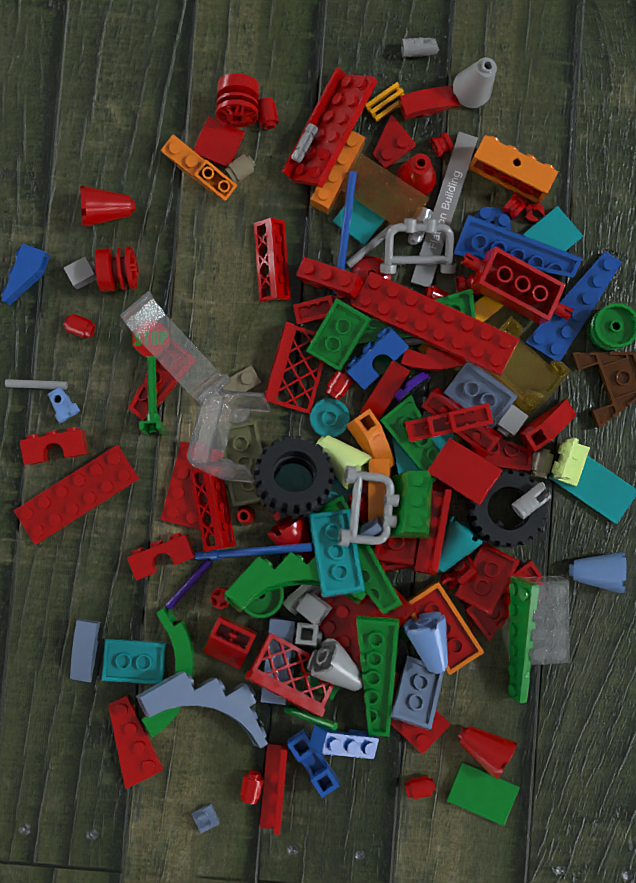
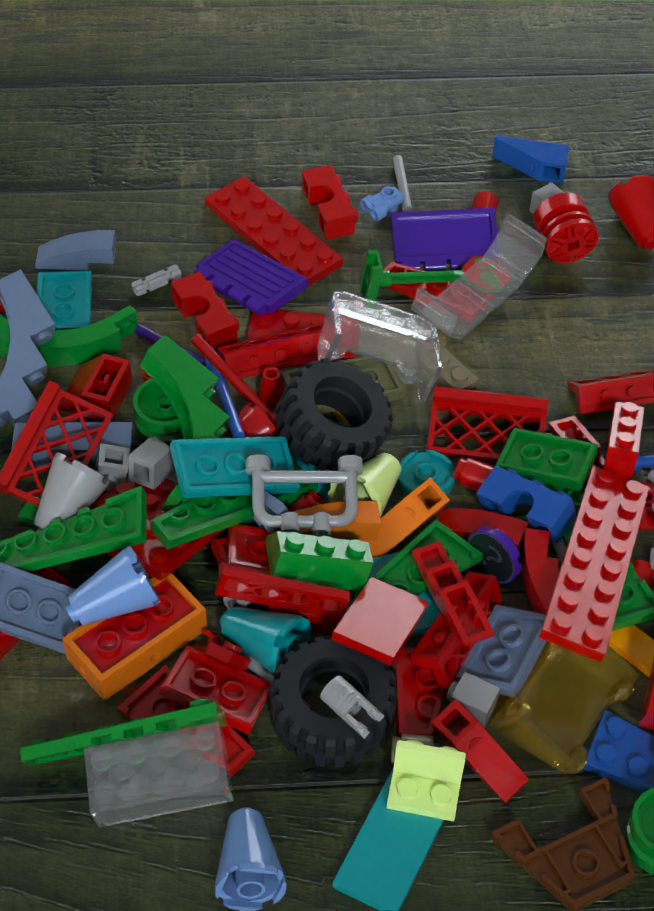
camera: 85 degrees right, 35 degrees down
none -> light grey axle [131,264,182,296]
none -> red bar [190,334,274,418]
none -> dark purple hinge [193,239,309,316]
none -> dark purple hinge [391,208,500,271]

